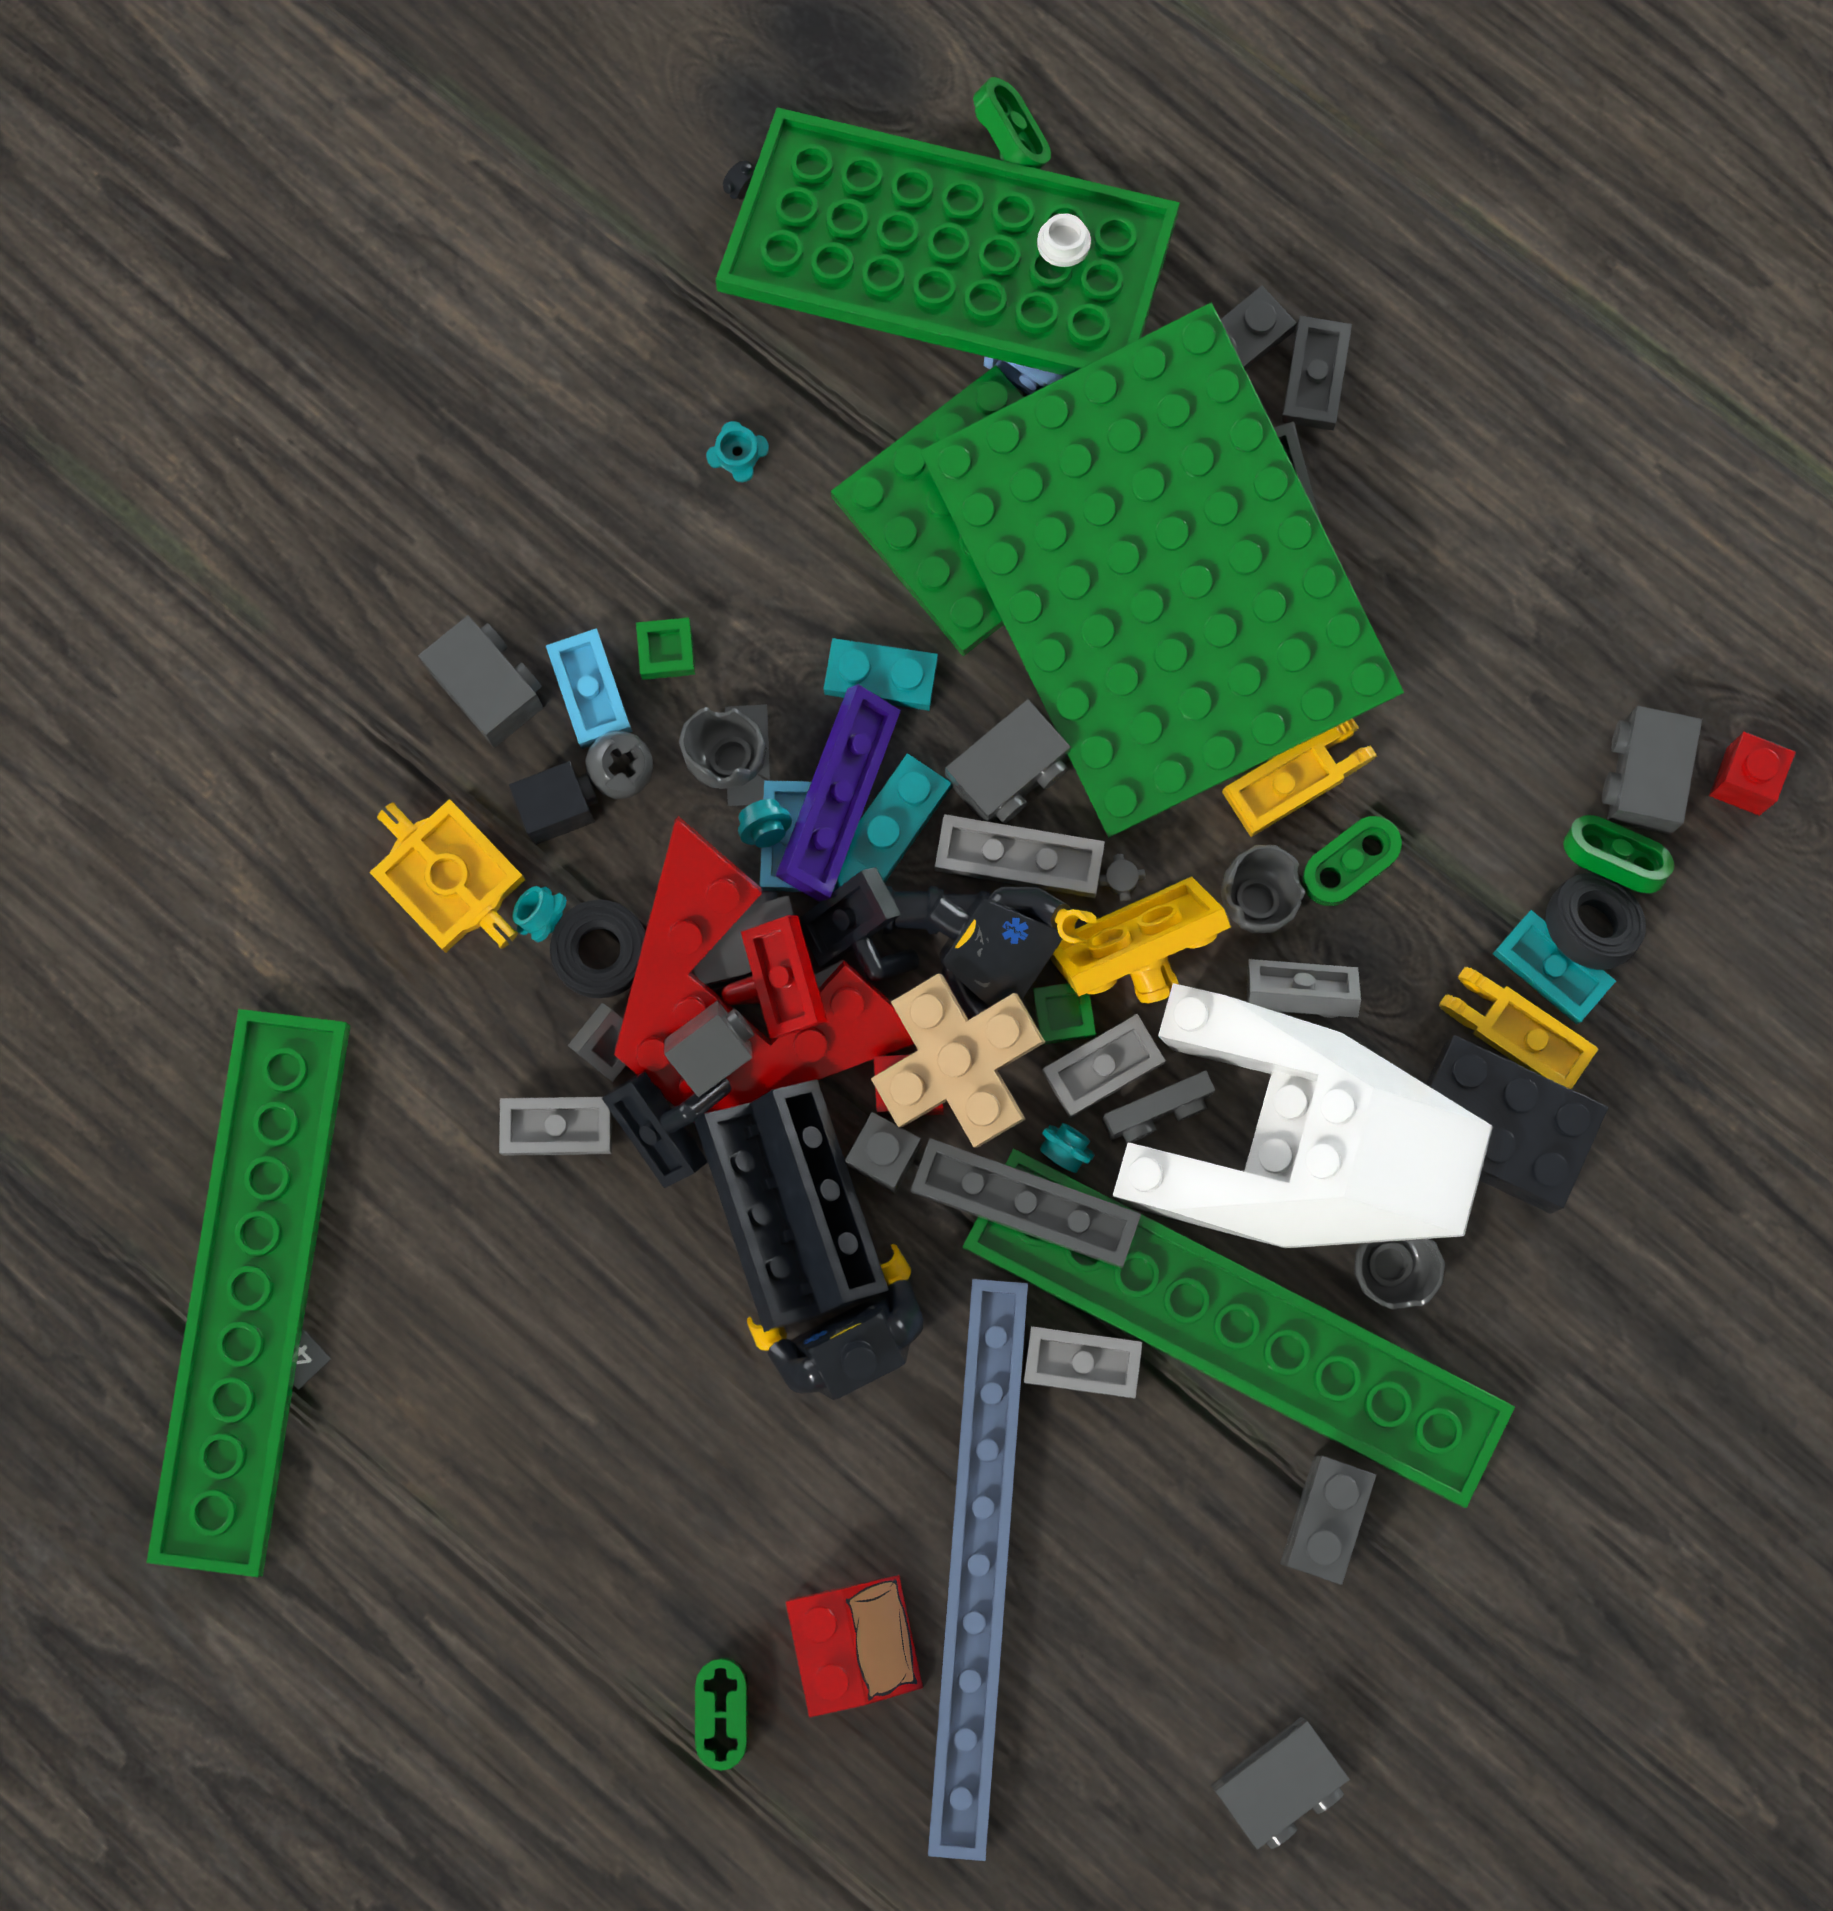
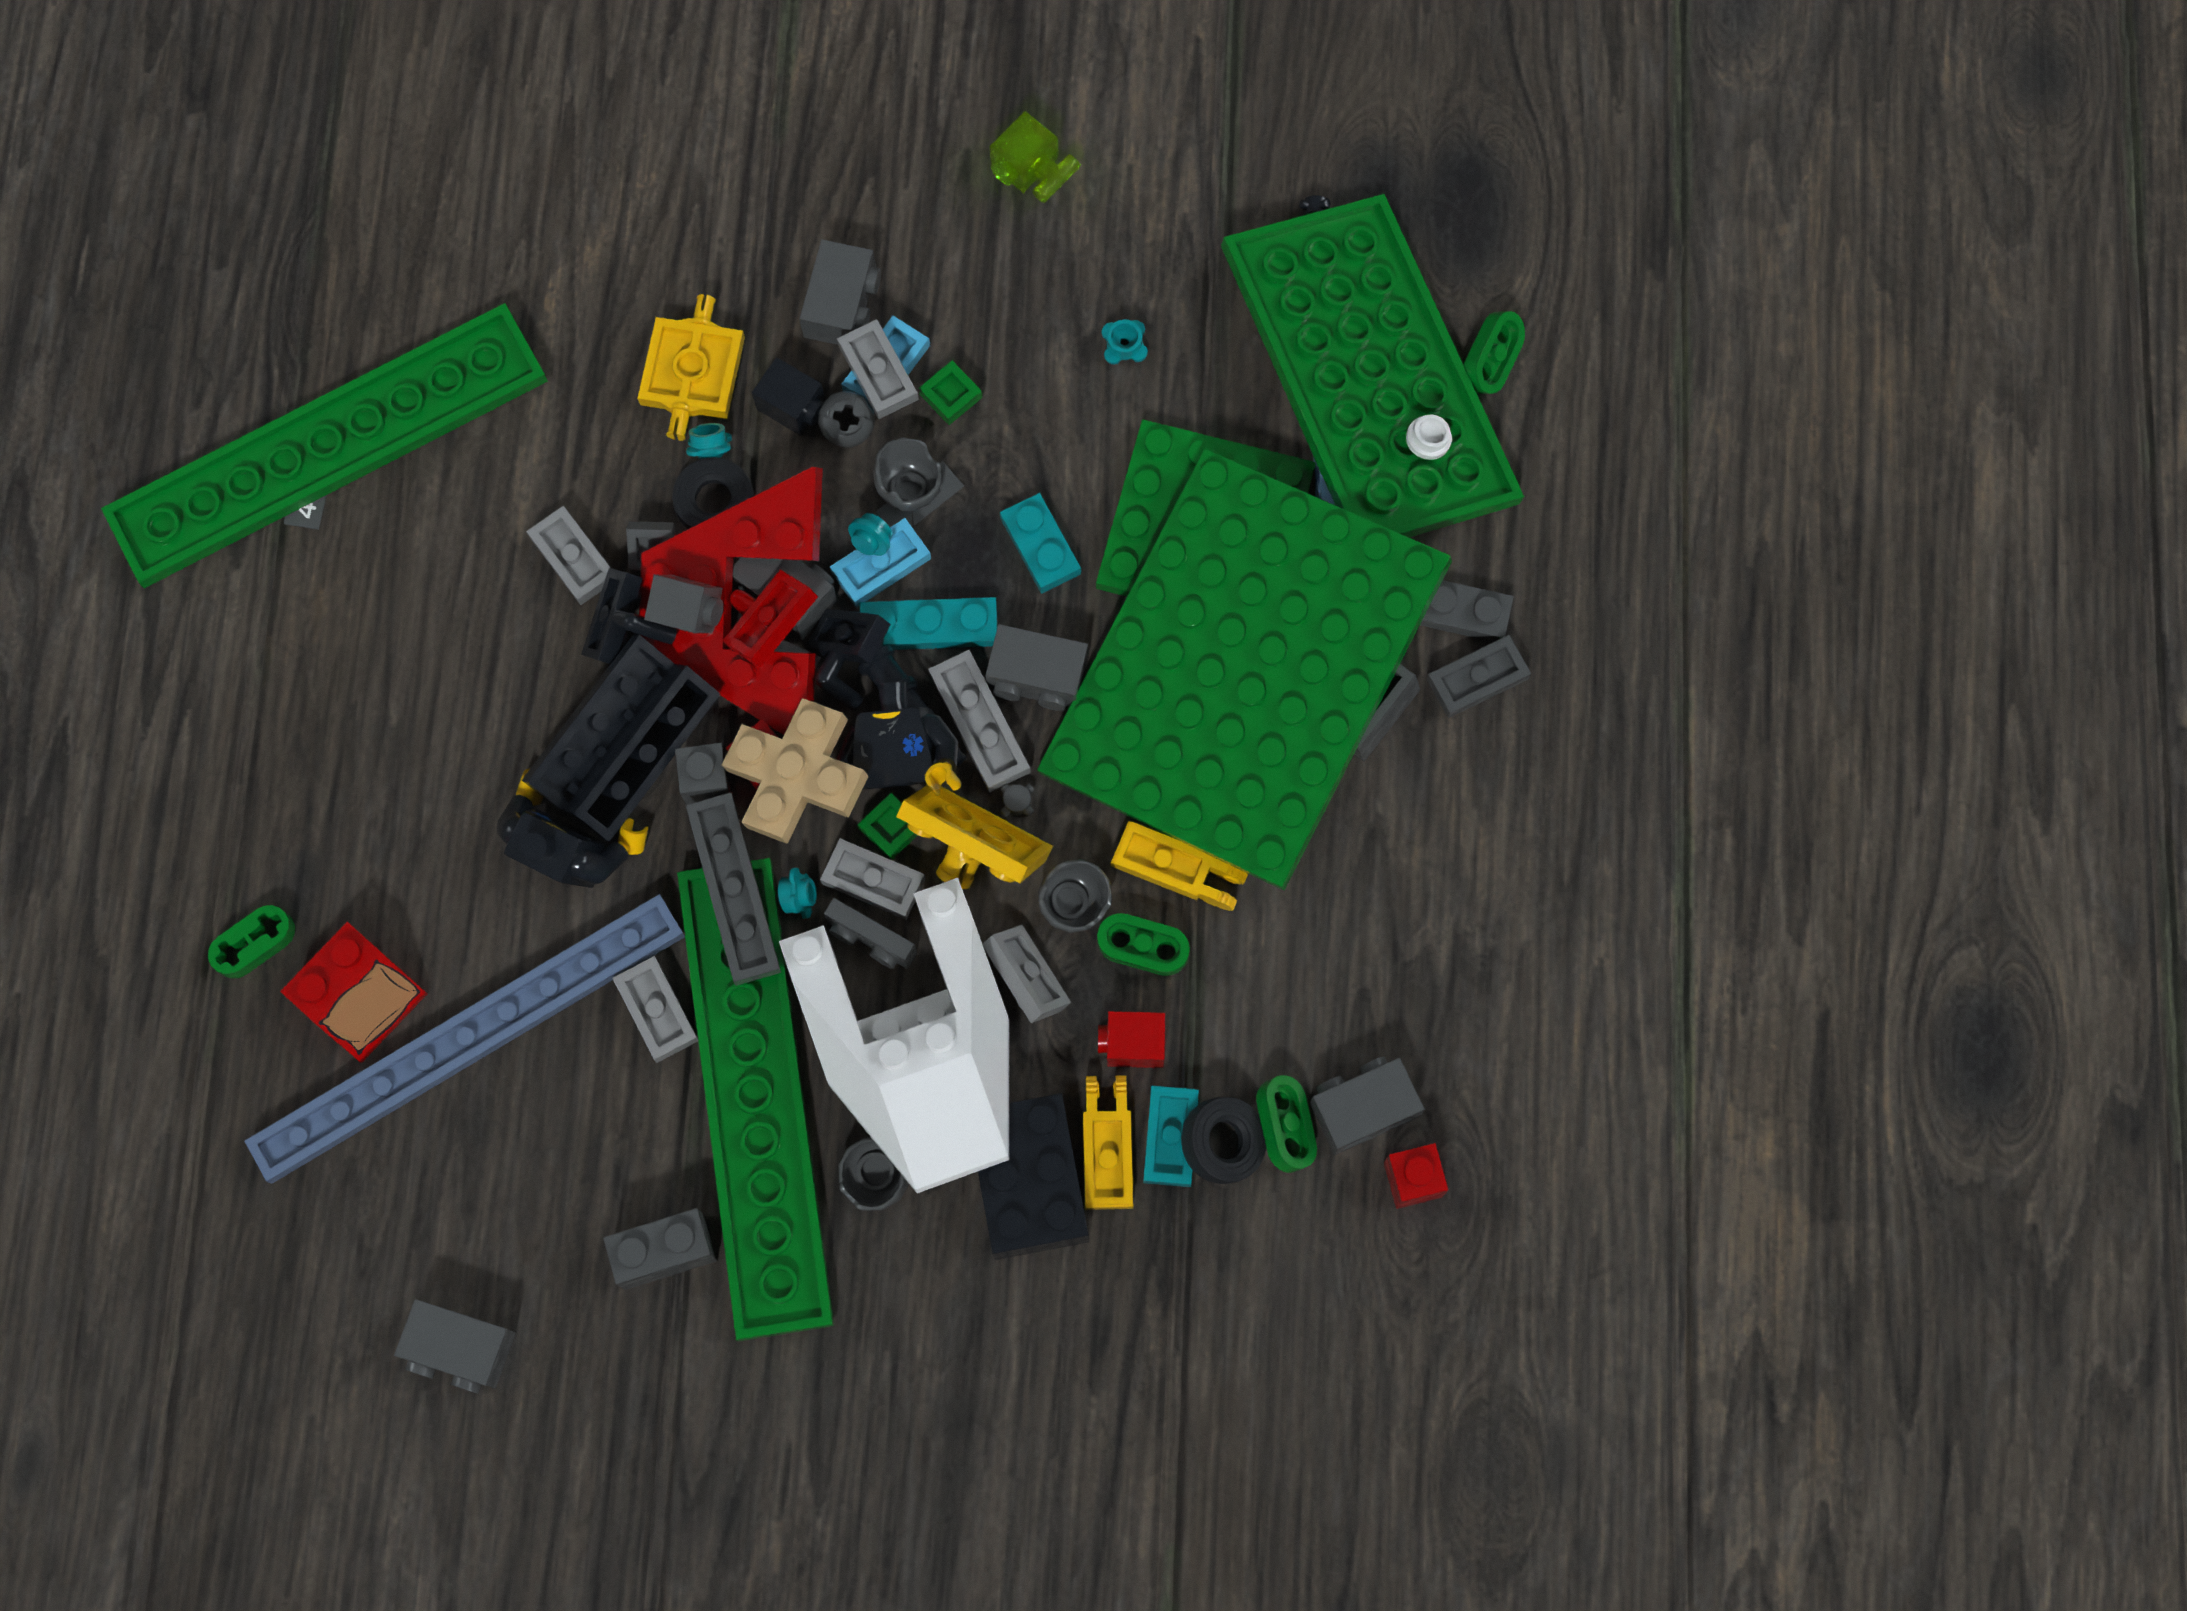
camera: 50 degrees right, 5 degrees down
dark purple plate [775,684,901,902] -> none
none -> light grey plate [837,319,919,419]
none -> clear neon green brick [990,111,1081,203]
none -> red brick [1098,1011,1165,1068]

